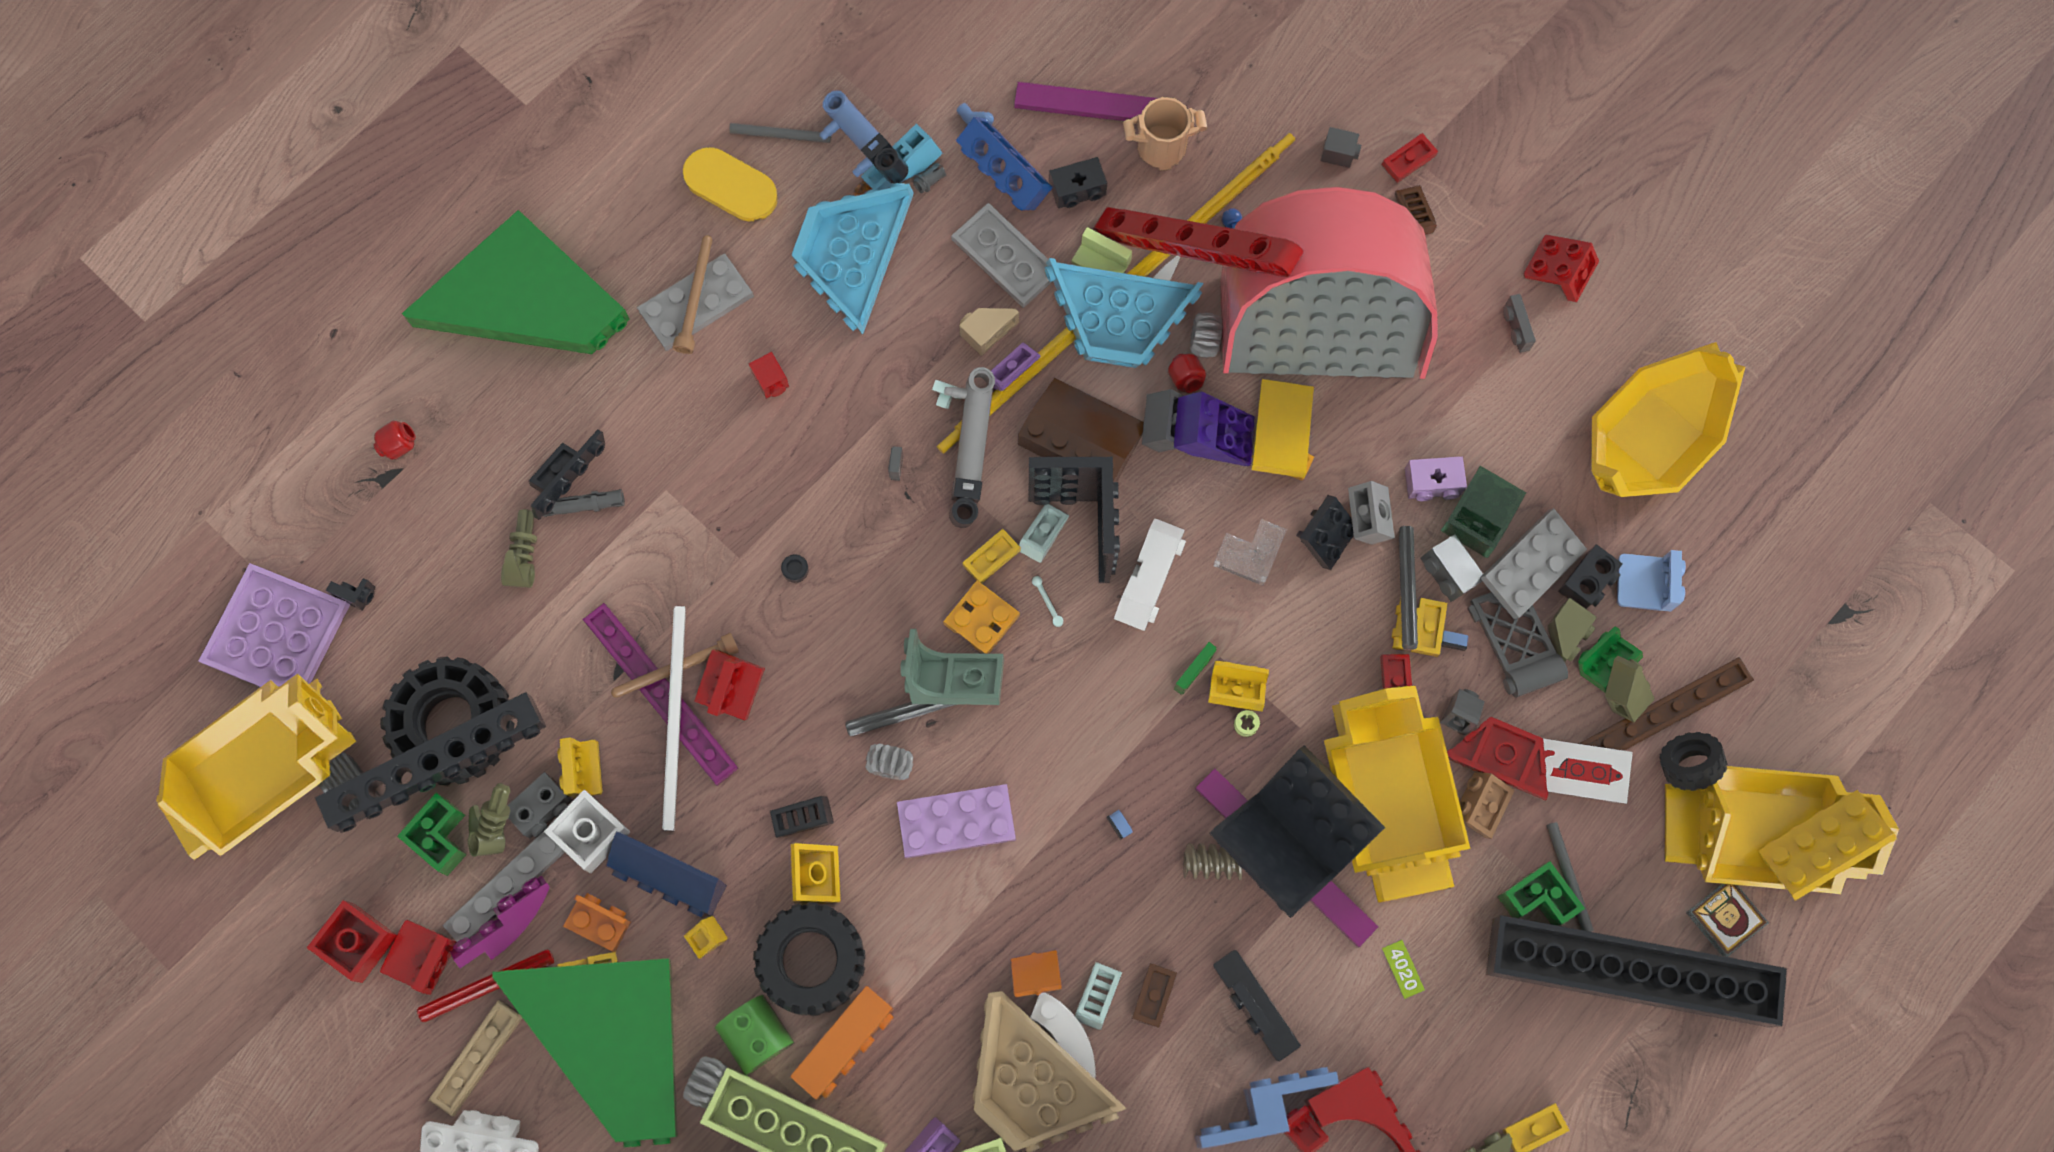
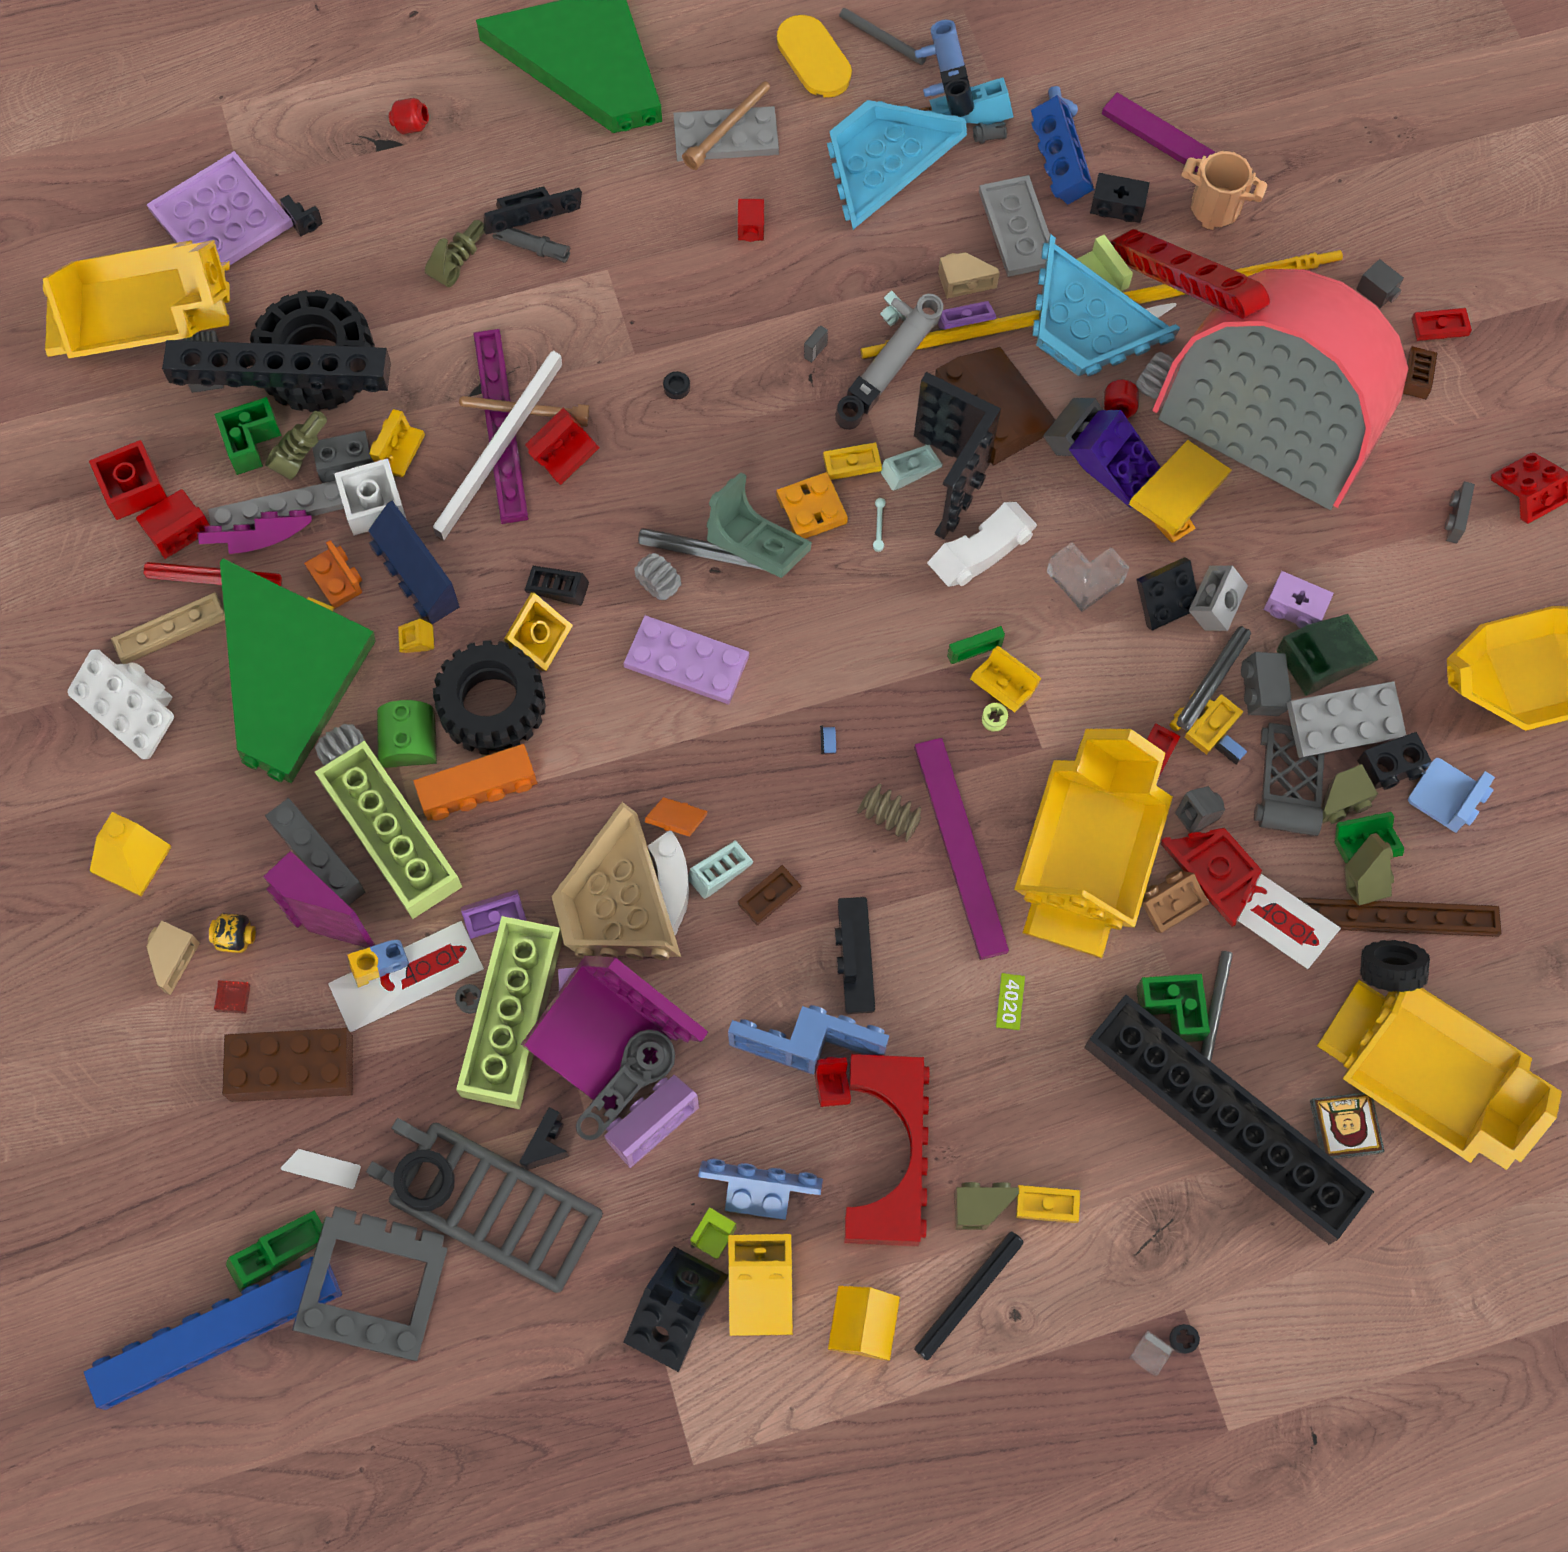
camera: 30 degrees right, 5 degrees down
black bracket [1209,745,1386,918] -> none
yellow bracket [1758,790,1897,901] -> none

